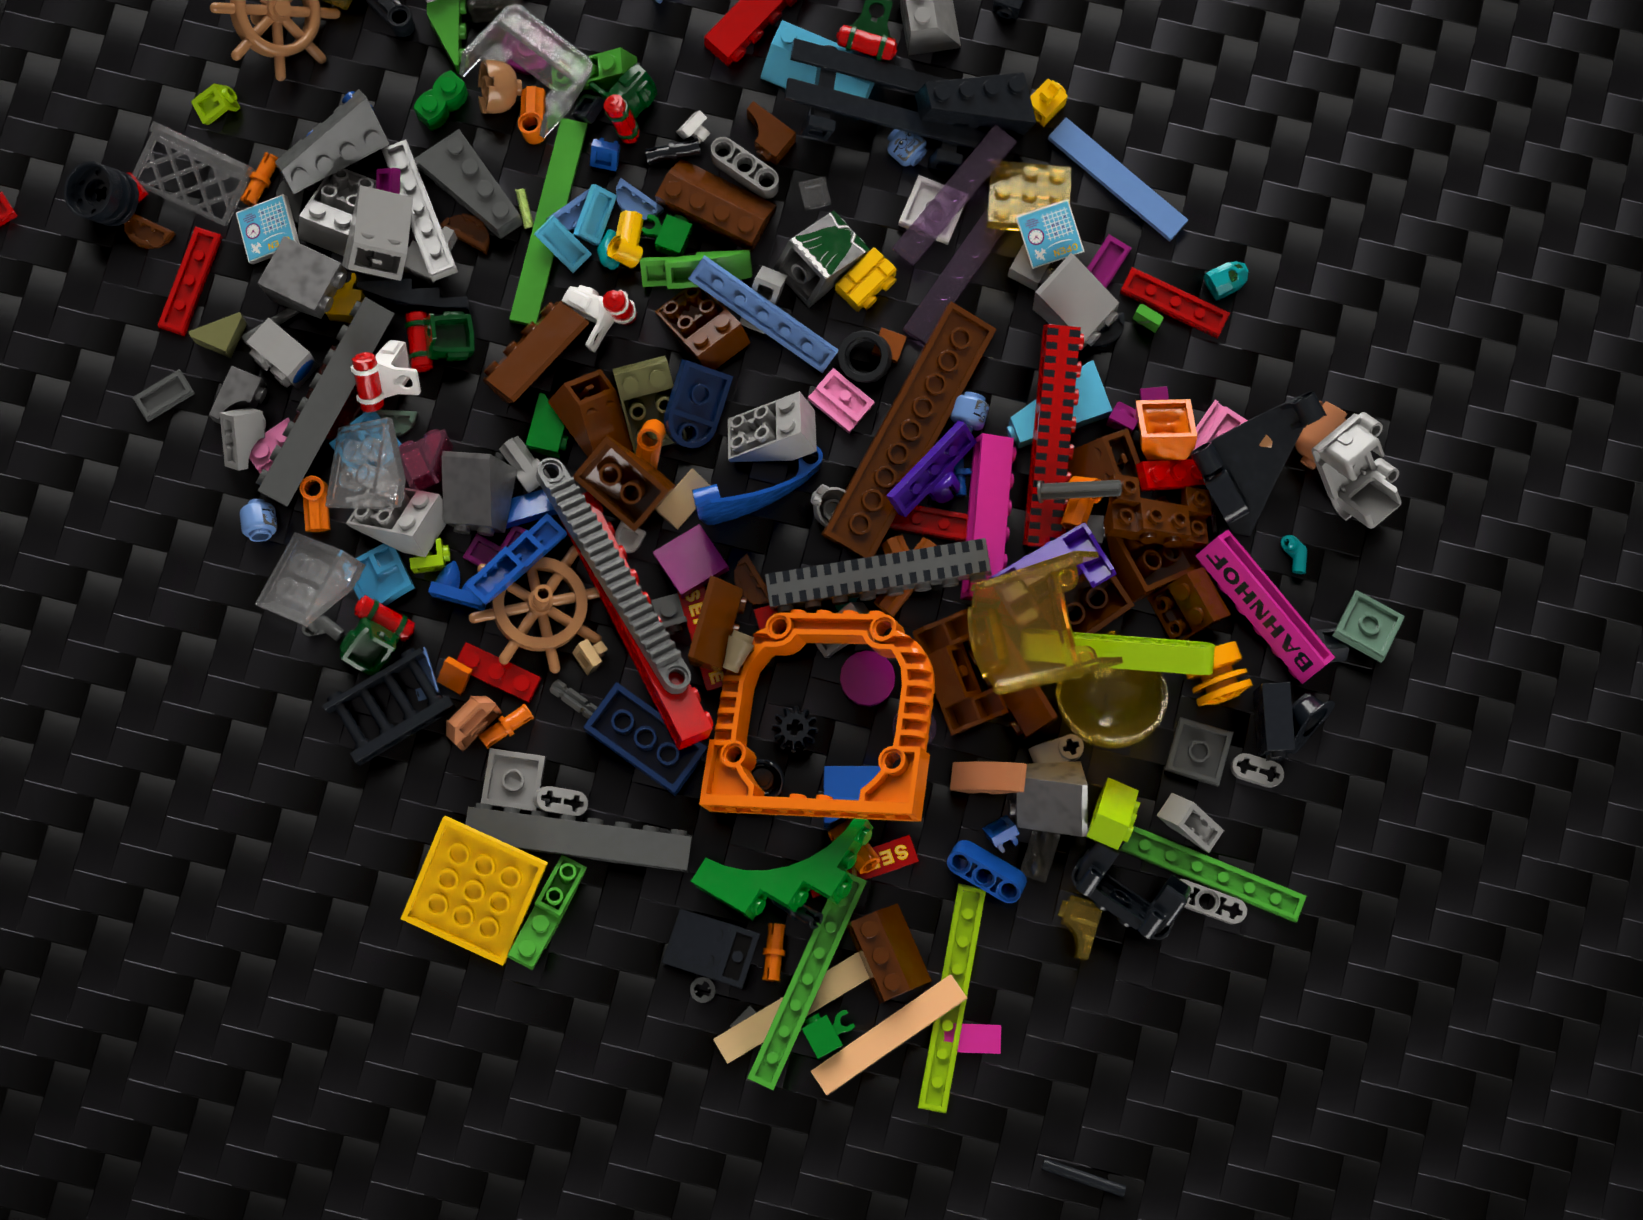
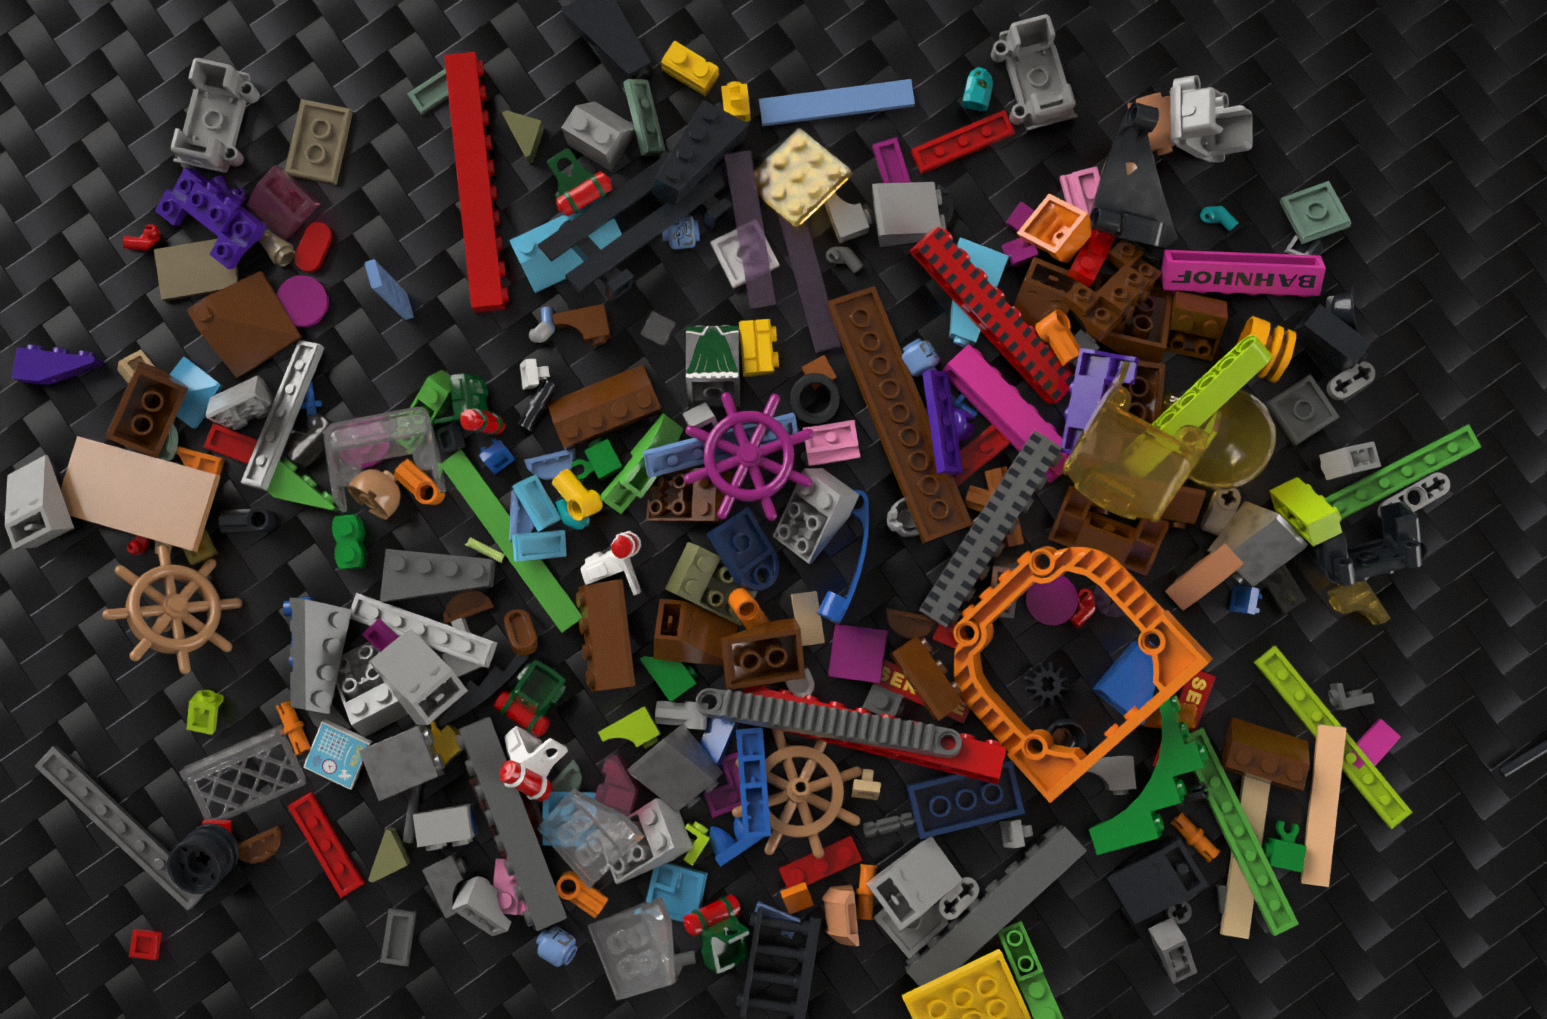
camera: 45 degrees left, 5 degrees up
light grey beam [711,137,779,199] -> none
dark tan cone [723,630,755,673] -> none
blue beam [947,840,1027,903] -> none
medium azure tile [1015,199,1085,269] -> none
dark grey axle [1037,480,1122,503] -> none
bright green tile [1133,304,1164,333] -> none
none -> flat silver plate [35,746,206,910]
none -> reddish brown tile [504,609,538,655]
none -> light grey arm [529,307,555,343]
none -> lime arch [598,706,661,749]
none -> sand green tile [623,79,666,156]
none -> yellow brick [661,41,719,97]
none -> magenta piece [684,392,814,521]
none -> dark grey arm [826,247,864,274]
none -> light grey slope [866,837,962,931]
none -> light grey container [991,14,1078,131]
none -> light grey tile [999,819,1033,848]
none -> red arm [1070,588,1095,628]
none -> light grey arch [1087,755,1136,795]
none -> flat silver arch [1148,918,1197,984]
none -> dark grey bracket [1328,683,1374,710]

